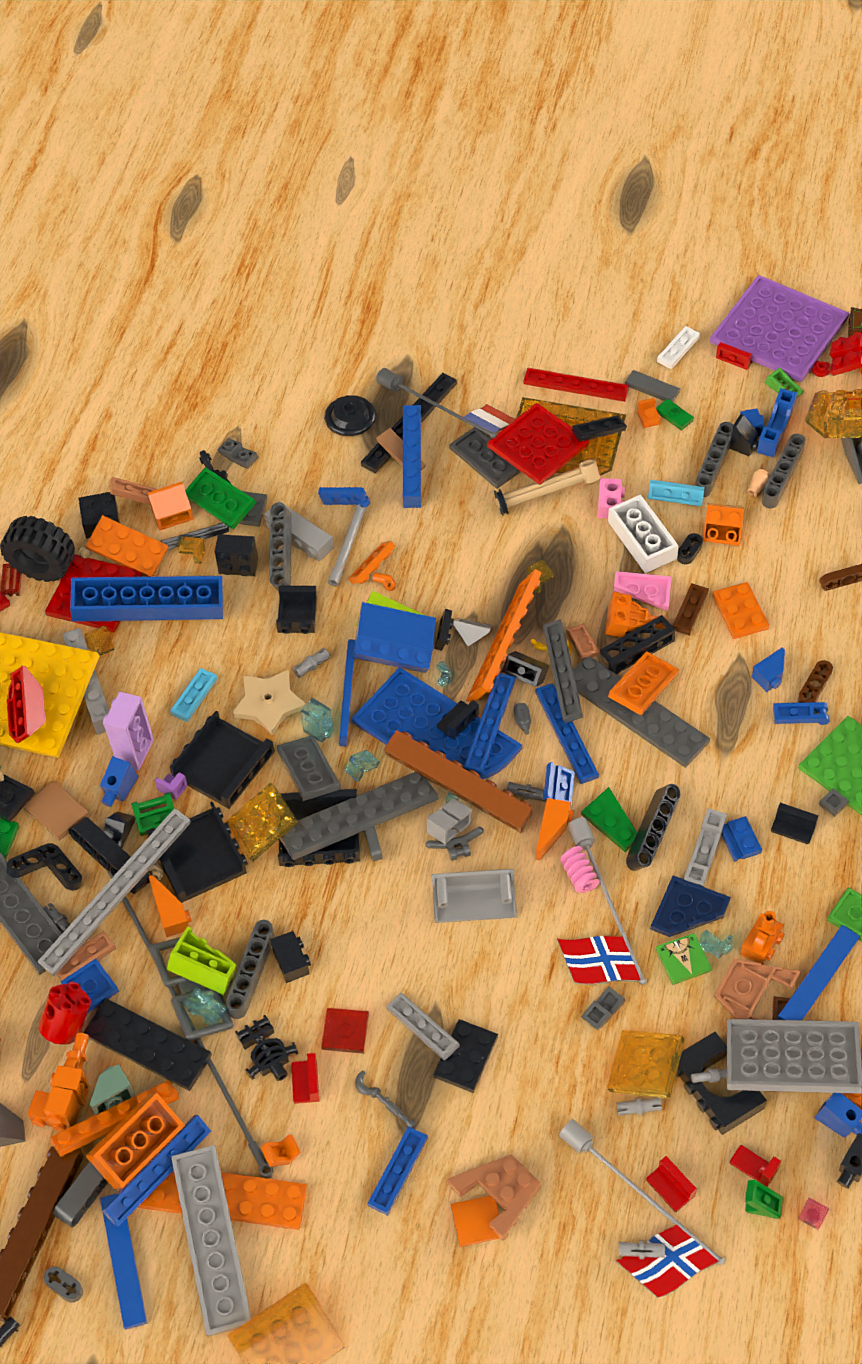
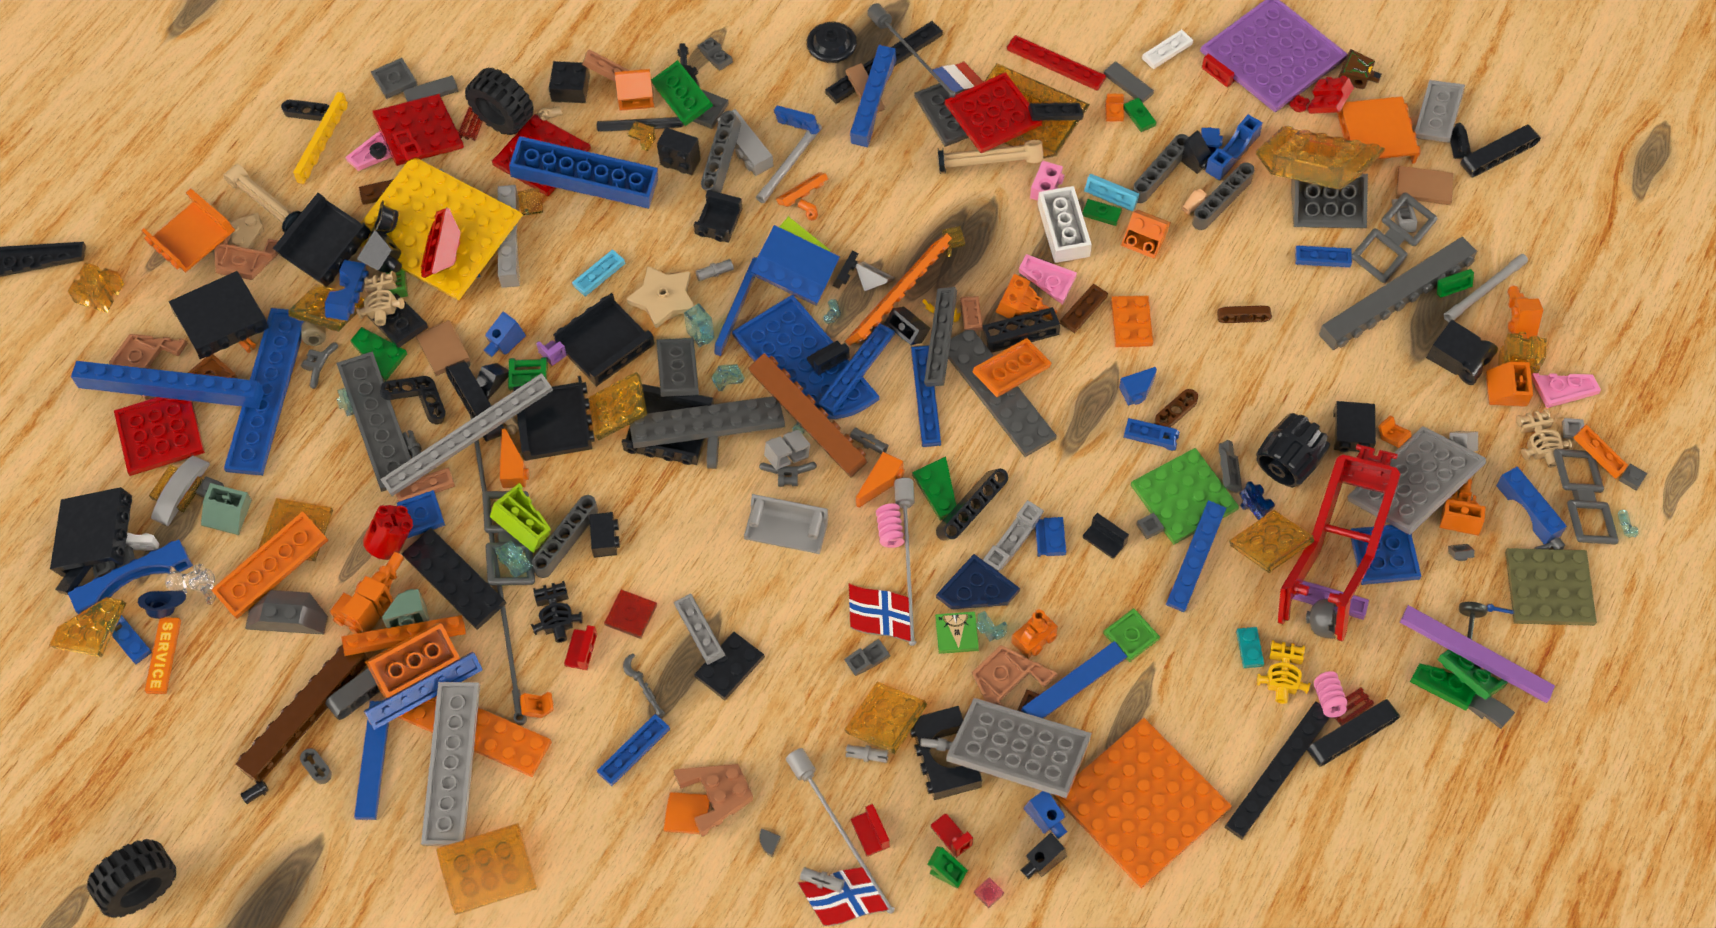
camera: 15 degrees right, 5 degrees up
orange plate [86,515,169,577] -> none
lavender brick [103,691,154,771] -> none
dark grey piece [514,703,532,735] -> none
plate [543,762,575,805] -> none
black beam [677,533,703,565] -> none
bright green slope [765,367,804,397] -> none
none -> dark grey tile [760,828,781,857]
none -> green plate [1082,199,1122,226]

